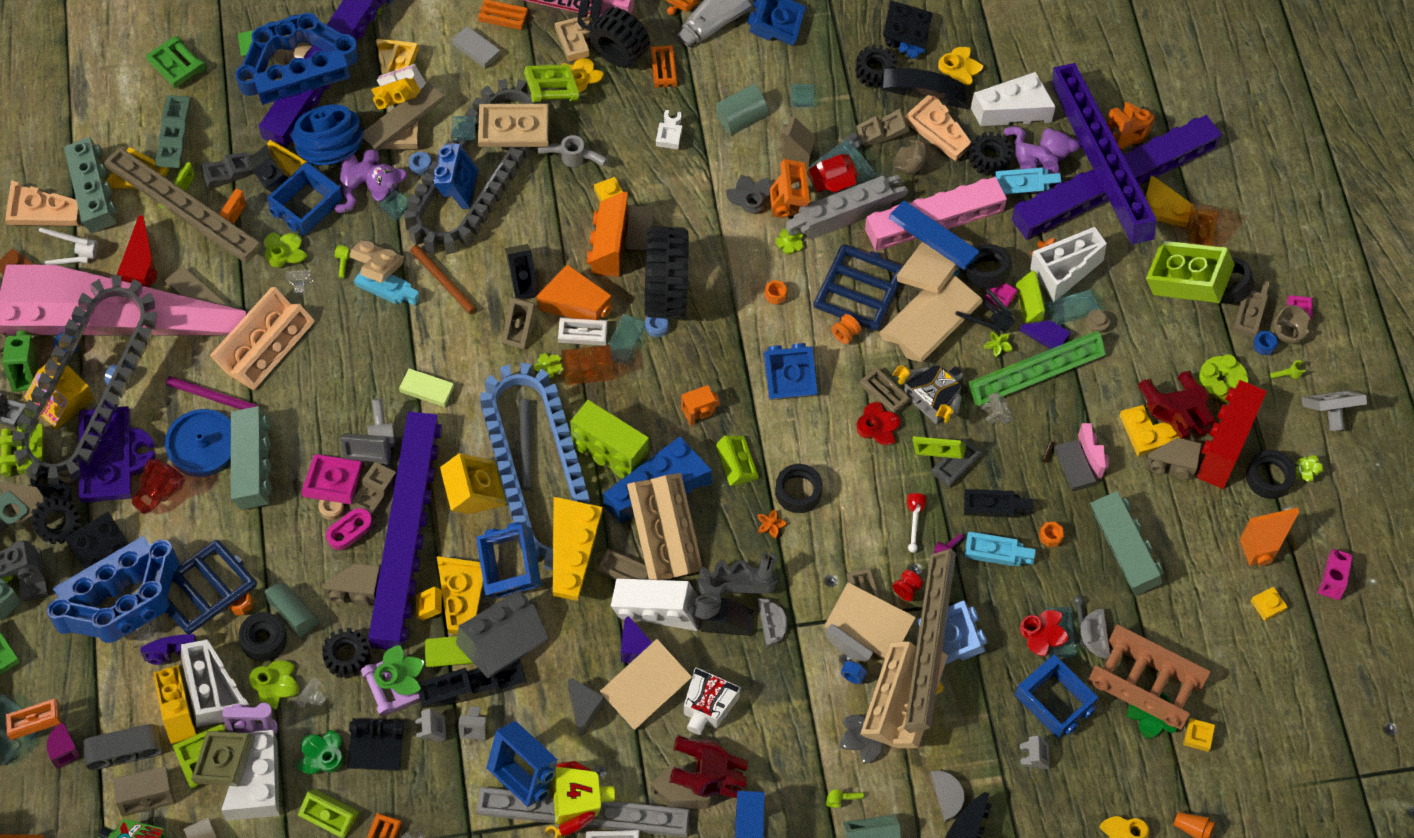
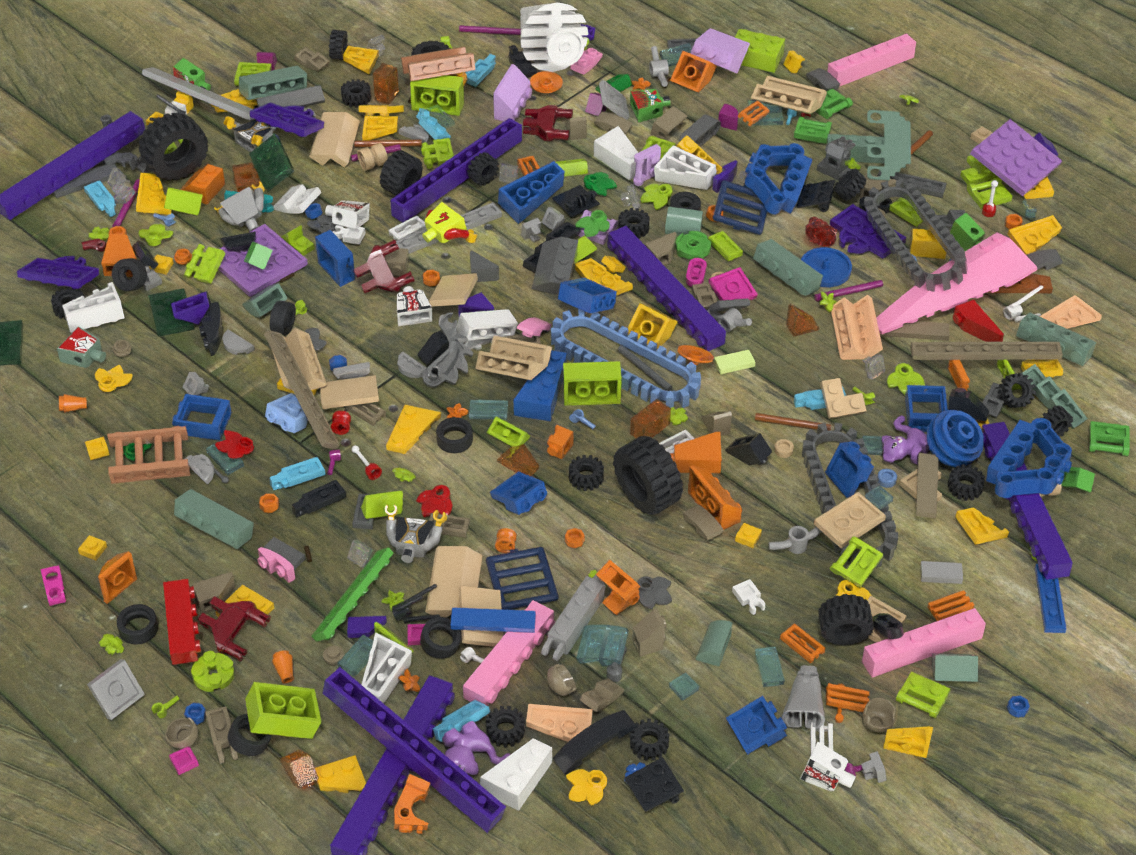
camera: 145 degrees right, 15 degrees down
olive tile [191,731,255,787] -> none
yellow hips [371,64,426,110] -> none
blue window [486,721,558,807] -> none
yellow wing [553,497,603,601] -> none
red slope [807,154,859,193] -> none
none -> black tyre [270,301,296,335]
none -> orange cone [272,650,294,684]
none -> yellow wing [386,405,441,454]
none -> lime plant [392,467,416,482]
none -> orange tile [423,270,440,287]
none -> white hand [460,647,484,663]
none -> clear light blue tile [469,400,508,420]
none -> clear orange slope [497,444,539,476]
none -> blue wedge [498,161,565,224]
none -> bright pink slope [517,317,552,338]
none -> medium blue hand [569,409,595,429]
none -> black tyre [569,455,604,491]
none -> bright green plate [676,231,711,260]
none -> orange dish [677,345,714,365]
none -> lime plate [708,231,743,262]
none -> clear light blue tile [755,646,785,687]
none -> tan tile [774,439,794,458]
none -> clear orange slope [786,304,820,337]
none -> lime plant [819,291,837,312]
none -> black tyre [947,464,985,501]
none -> black tyre [998,373,1036,408]
none -> black tyre [1040,405,1073,436]

